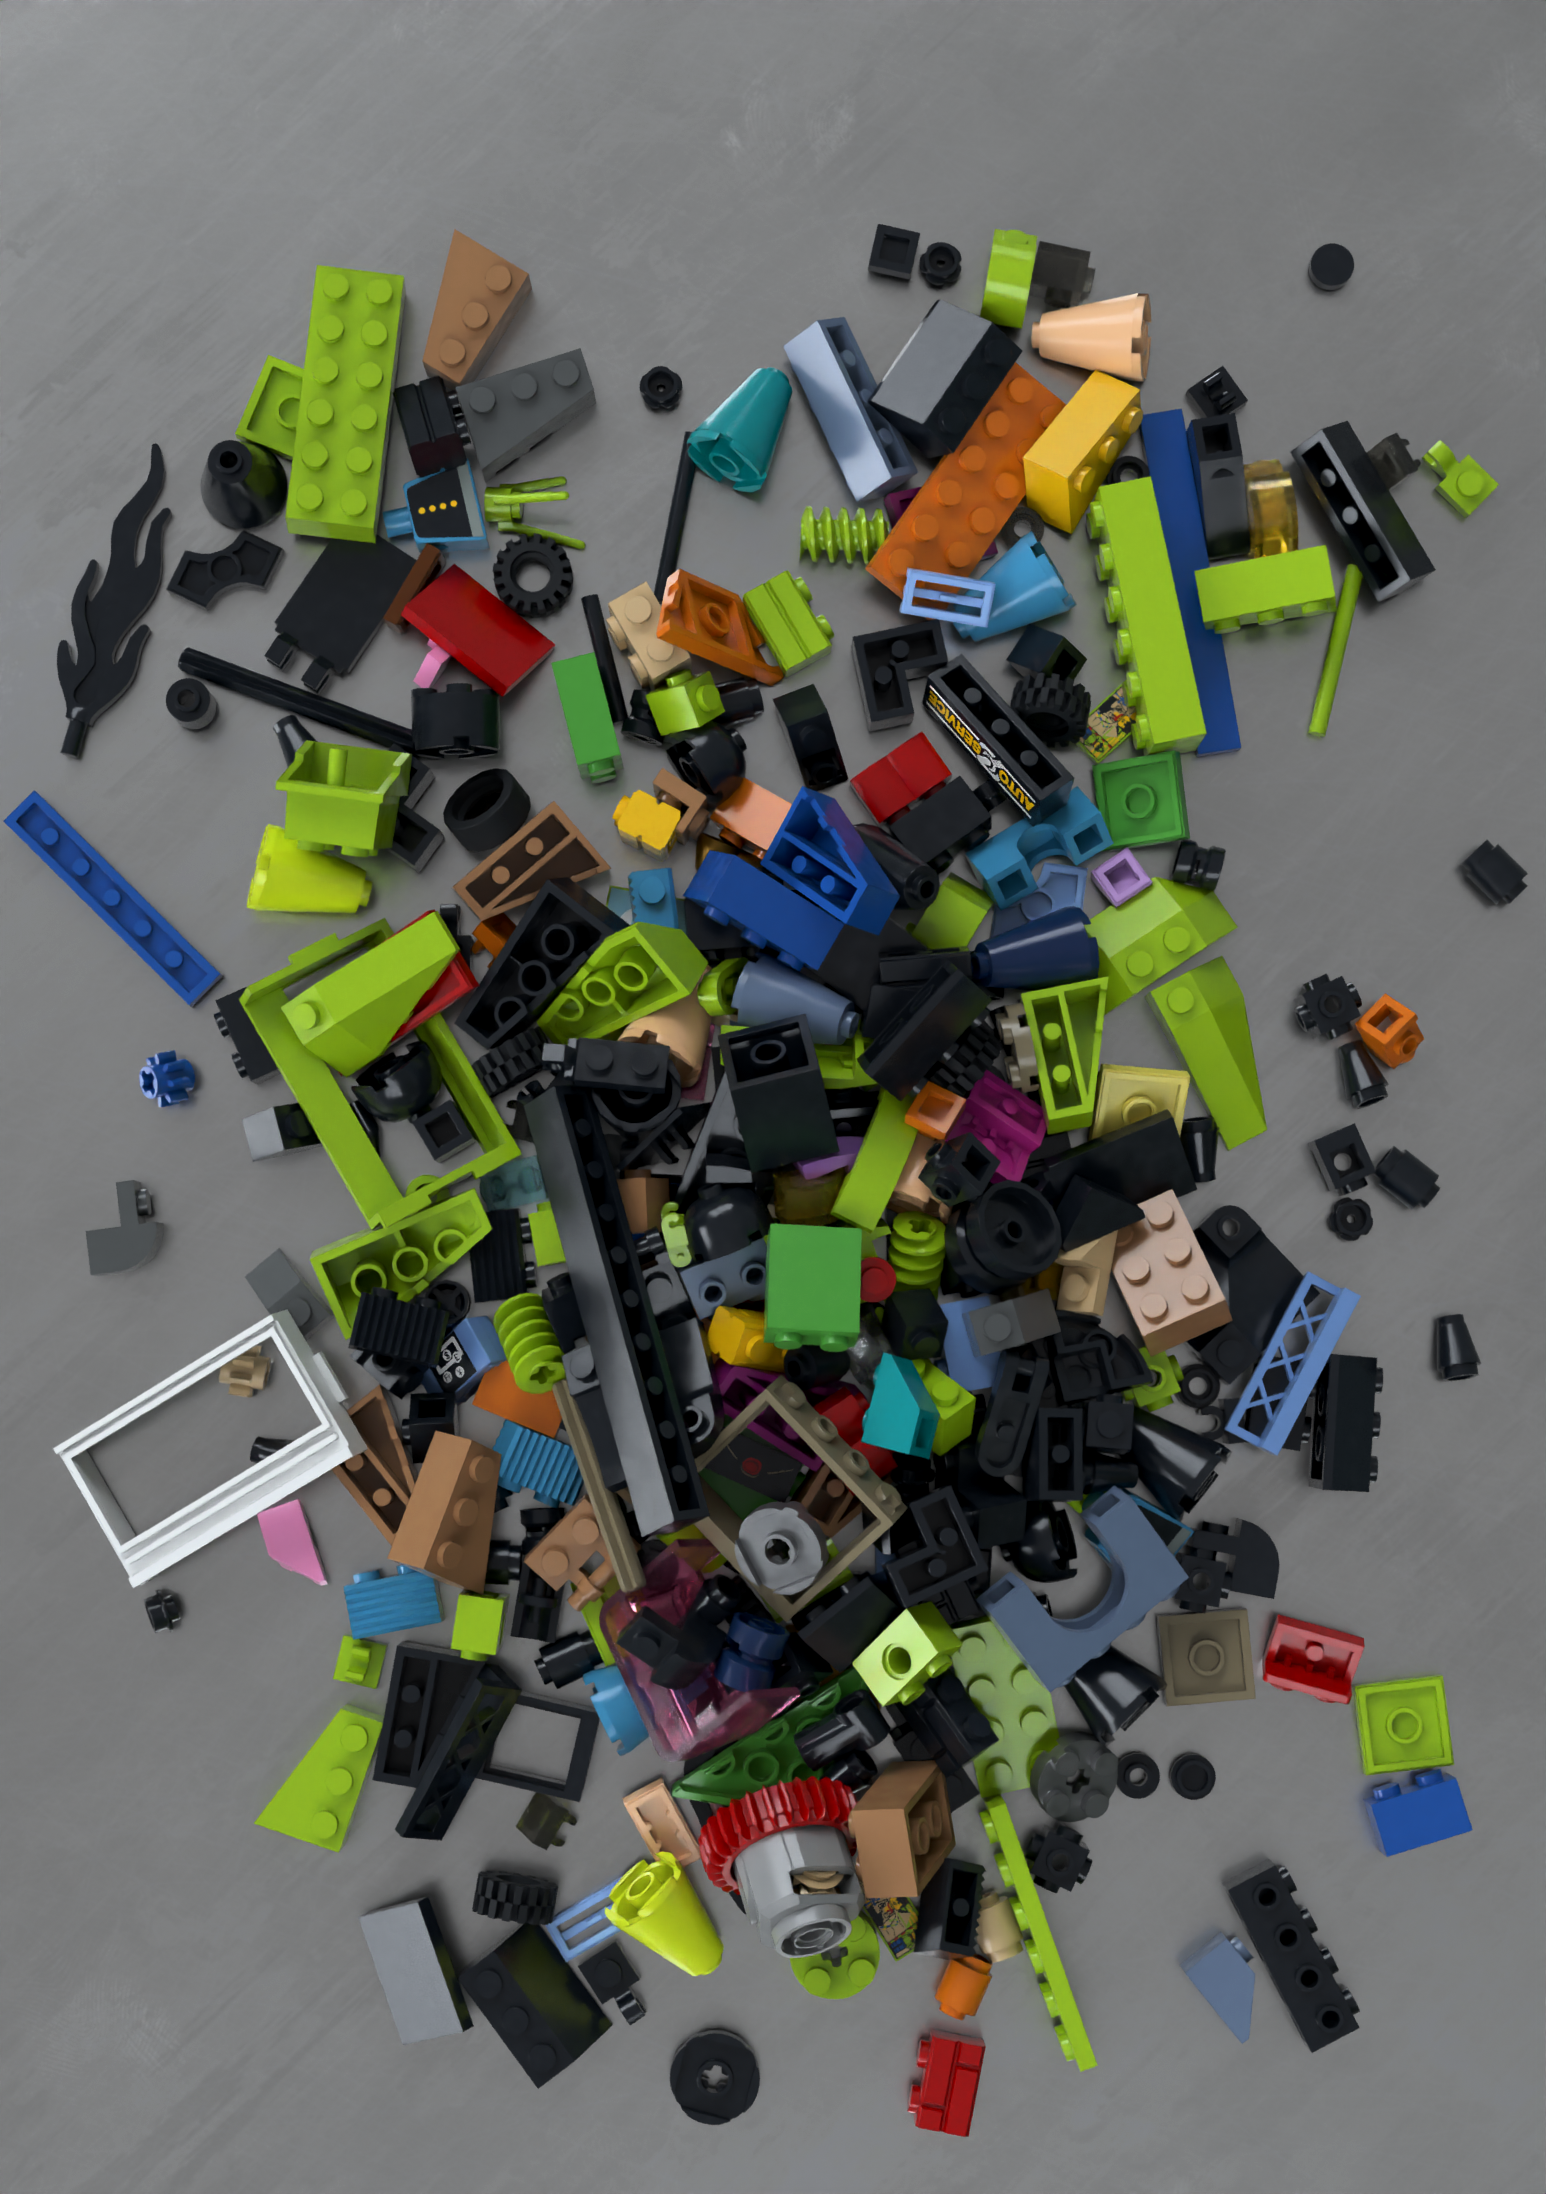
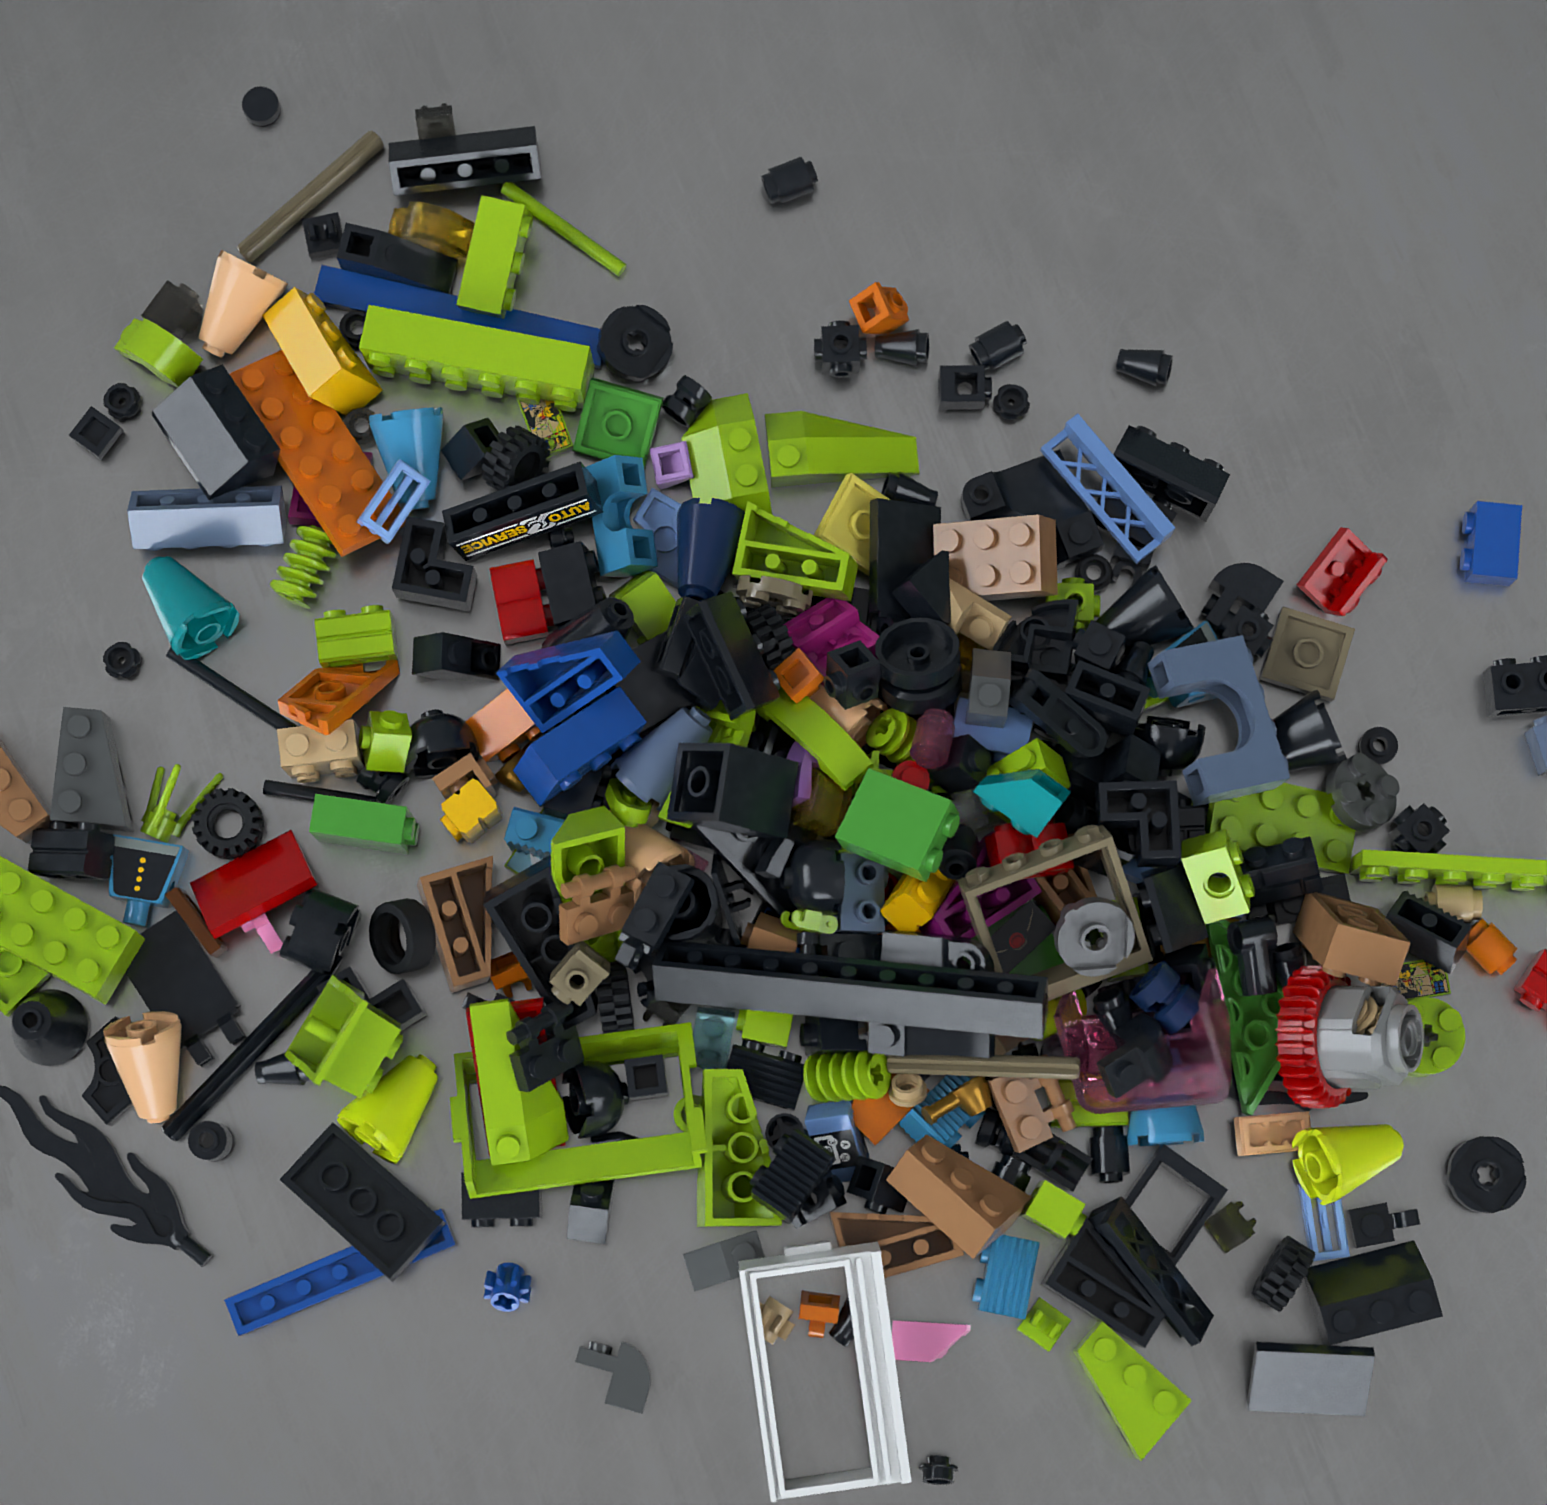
camera: 65 degrees left, 5 degrees down
black brick [712,677,764,727] -> none
black plate [1170,1754,1216,1800] -> none
lime tile [1352,1674,1454,1775] -> none
lime plate [1422,440,1499,518] -> none
none -> light nougat cone [103,1011,182,1123]
none -> dark tan axle [237,130,384,262]
none -> black plate [279,1122,446,1282]
none -> black plate [506,1001,585,1092]
none -> dark tan brick [550,941,610,1006]
none -> medium nougat plate [559,865,636,945]
none -> black plate [597,305,673,381]
none -> orange tile [799,1291,840,1338]
none -> tan plate [888,1074,927,1107]
none -> clear pink brick [910,709,955,769]
none -> pearl gold bar [921,1076,992,1125]

